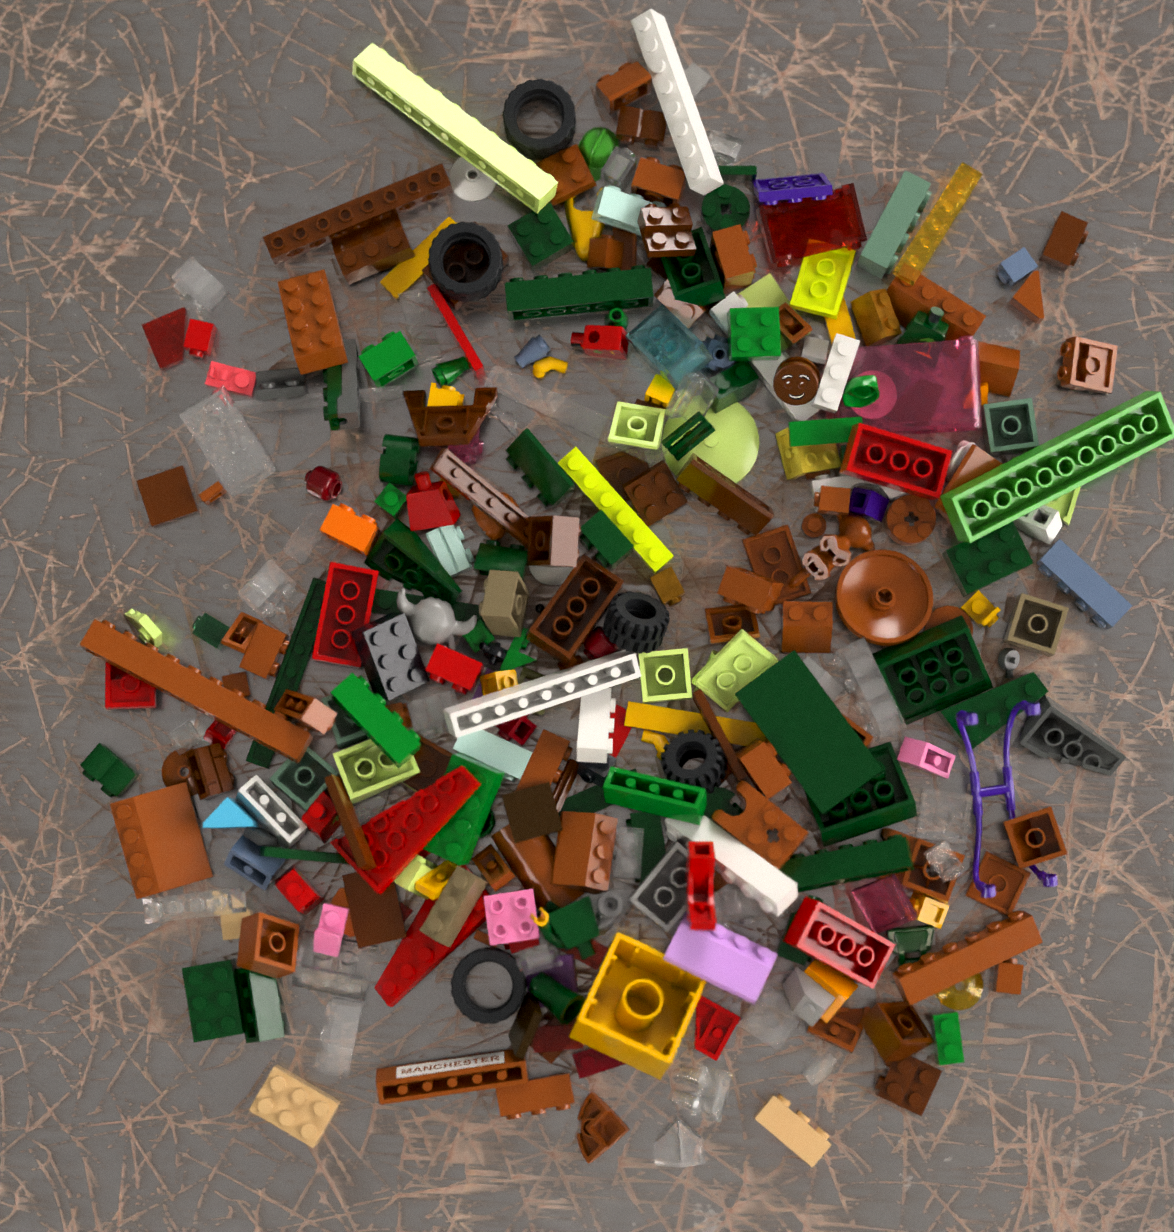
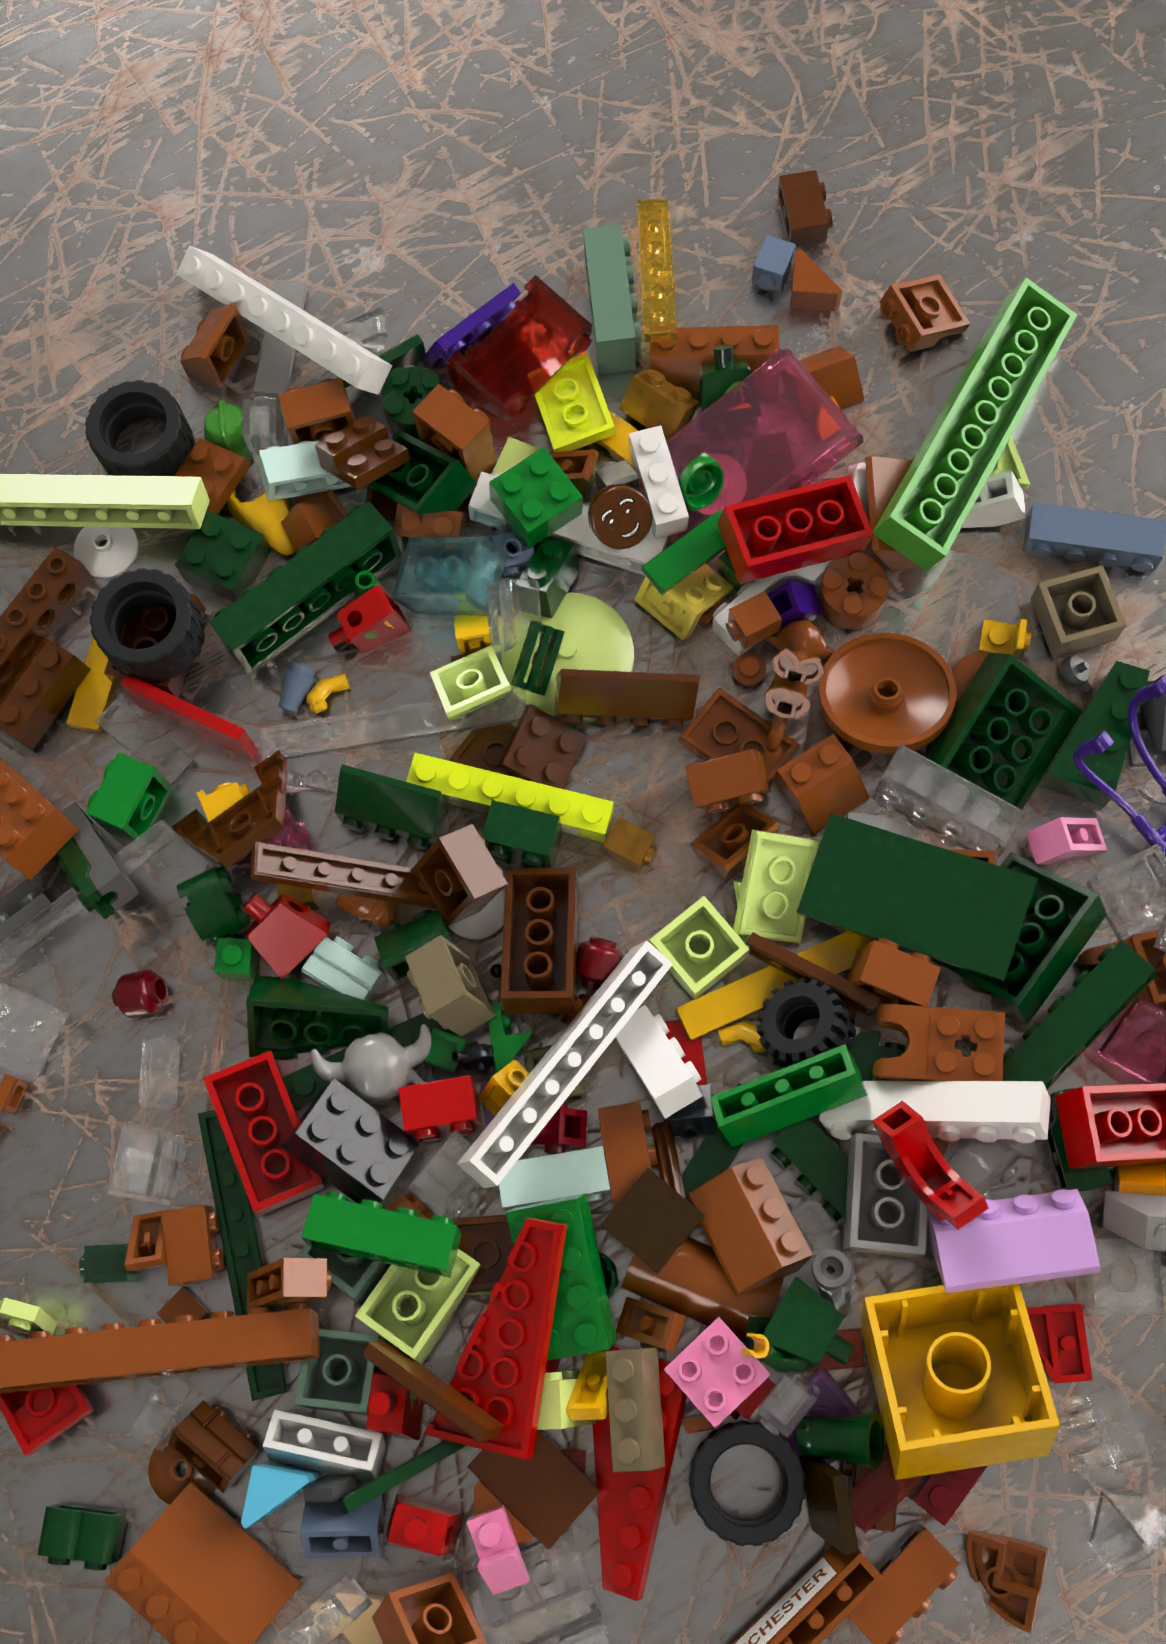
camera: 30 degrees left, 10 degrees down
red slope [203,720,237,750] -> none
orange brick [320,503,381,557] -> none
green cone [432,356,470,386] -> none
black tyre [603,591,670,654] -> none
clear brick [615,826,644,879] -> none
reddish brown brick [616,106,667,149] -> none
dark green brick [942,521,1033,597] -> none
sand green brick [979,398,1039,456] -> none

